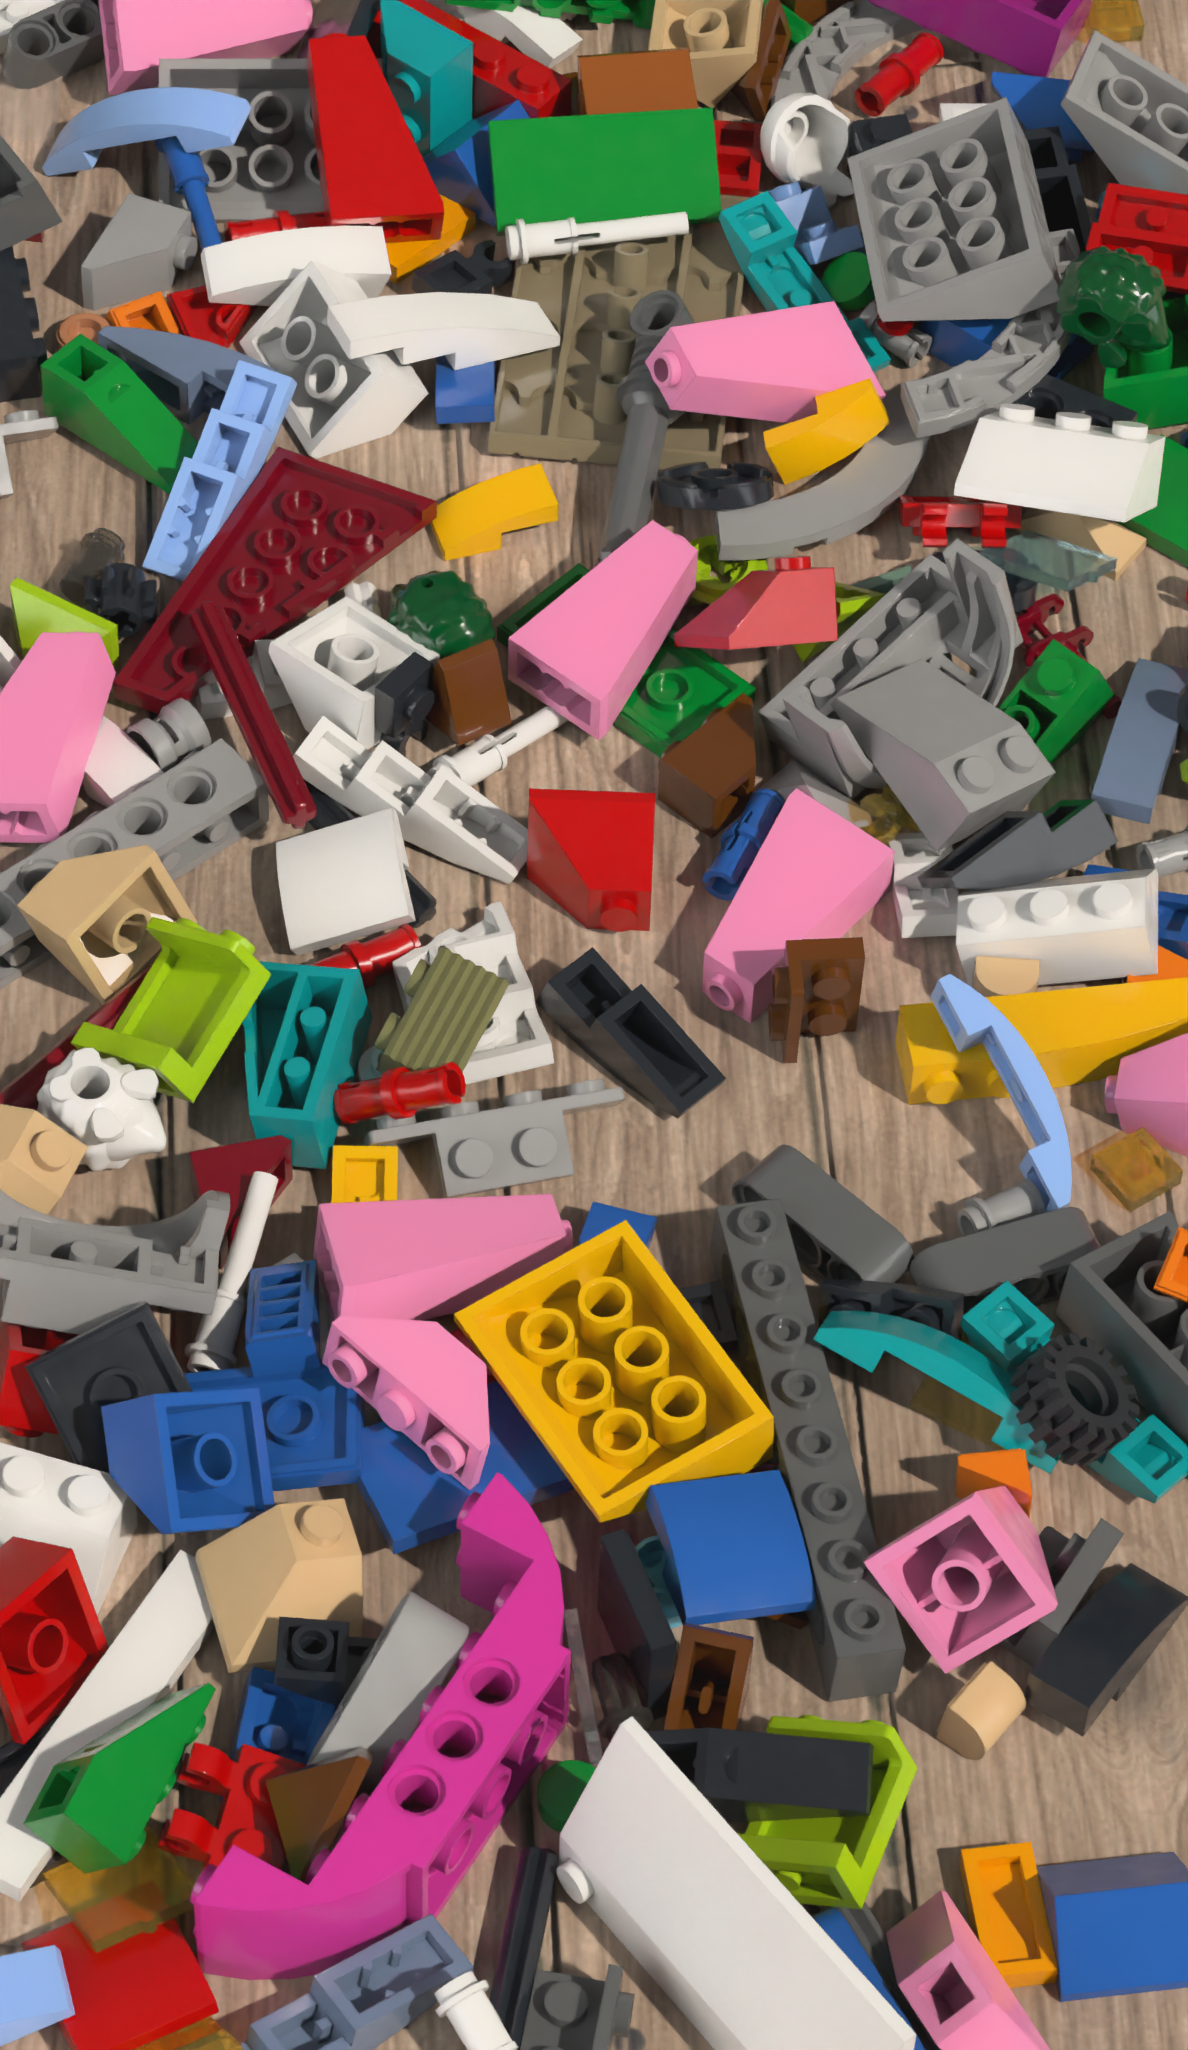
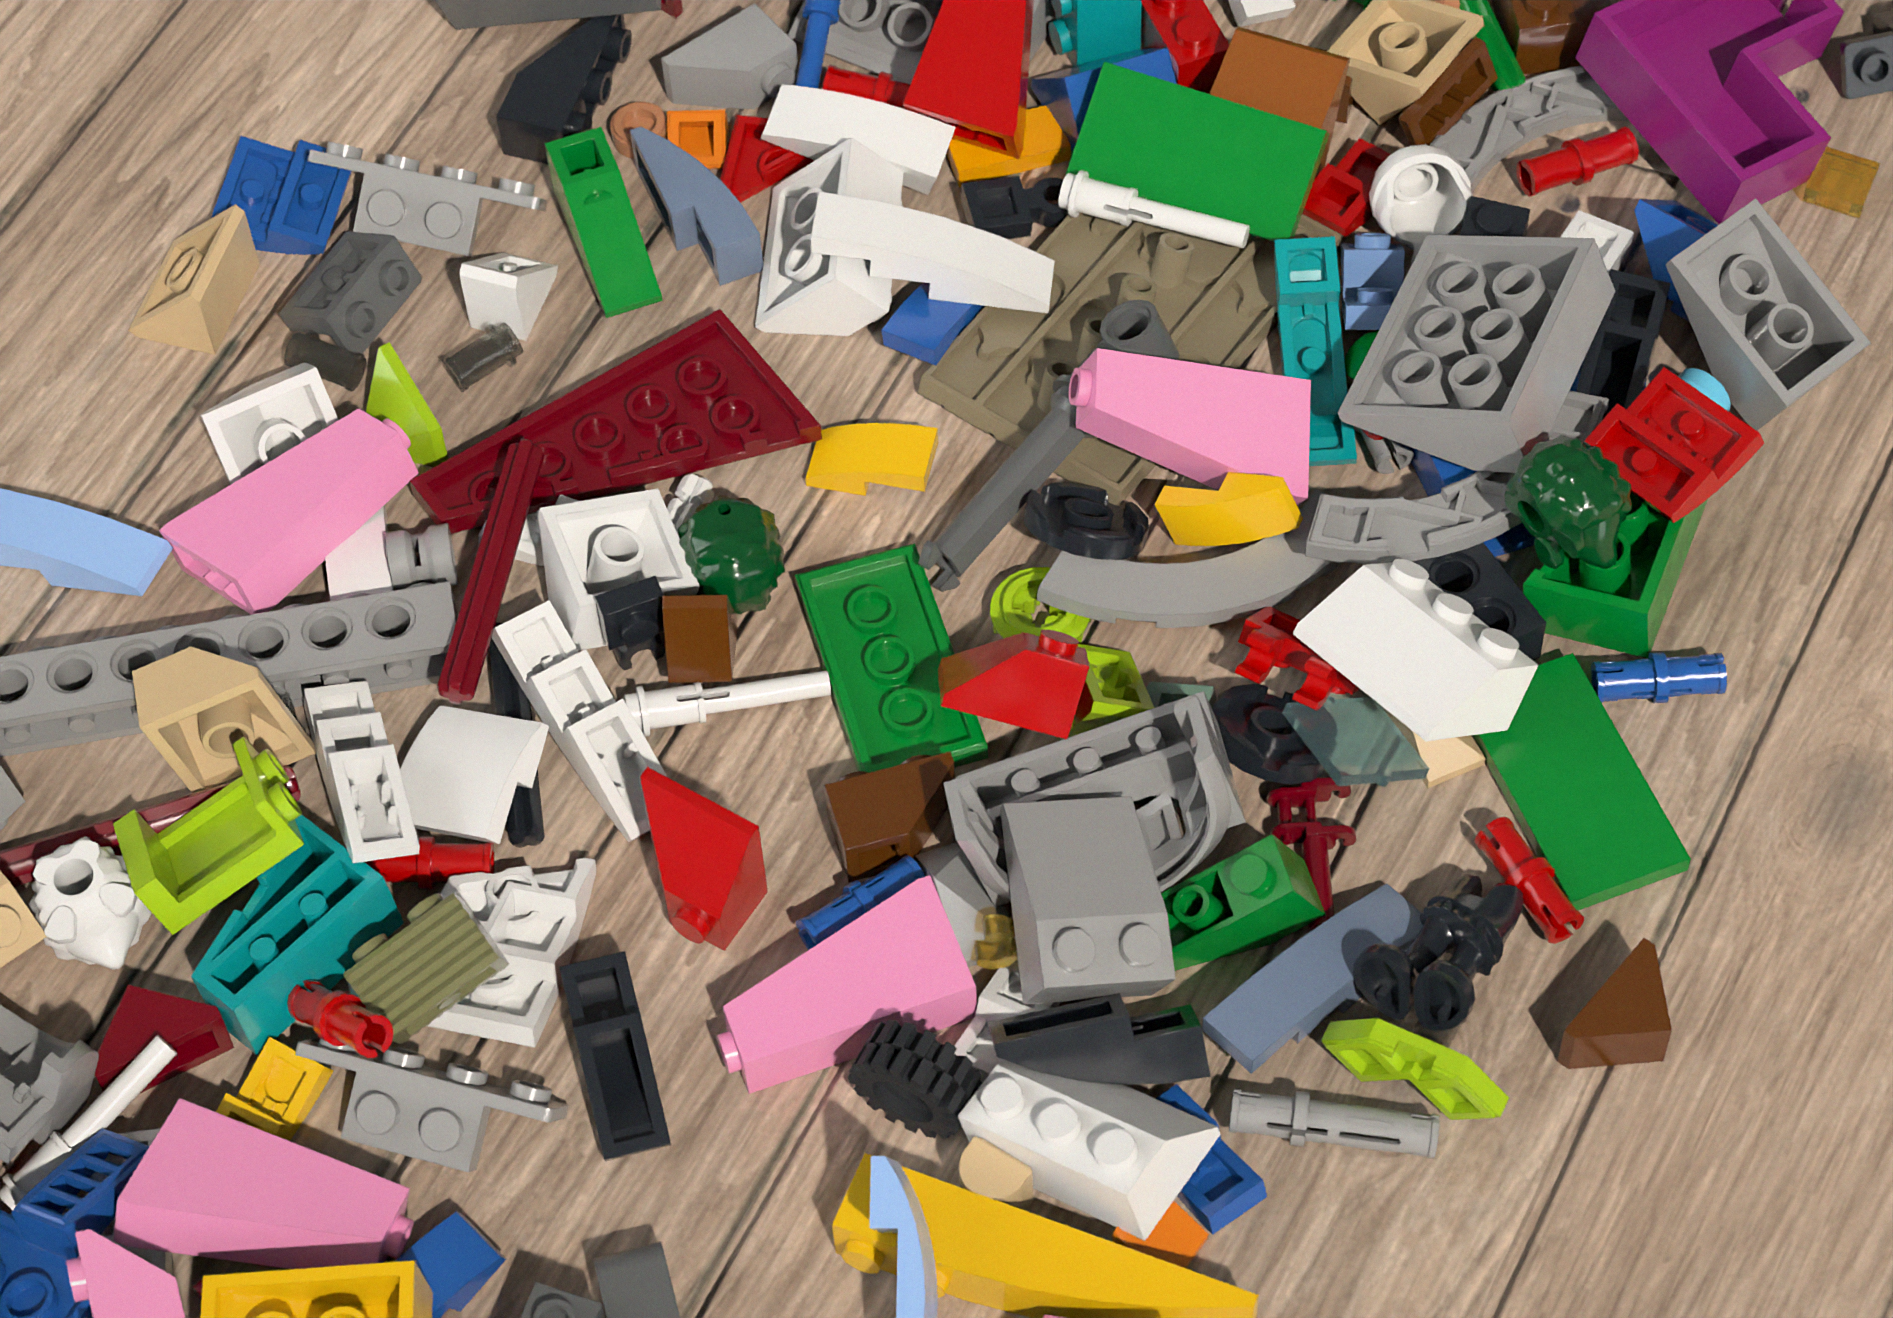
camera: 35 degrees right, 5 degrees up
black gear [84,563,158,638] -> none
light blue slope [142,360,297,582] -> none
bright pink slope [508,520,698,741] -> none
reddish brown bracket [768,937,865,1063] -> none
none -> white slope [304,681,419,863]
none -> white slope [459,252,558,341]
none -> black tyre [848,1020,983,1139]

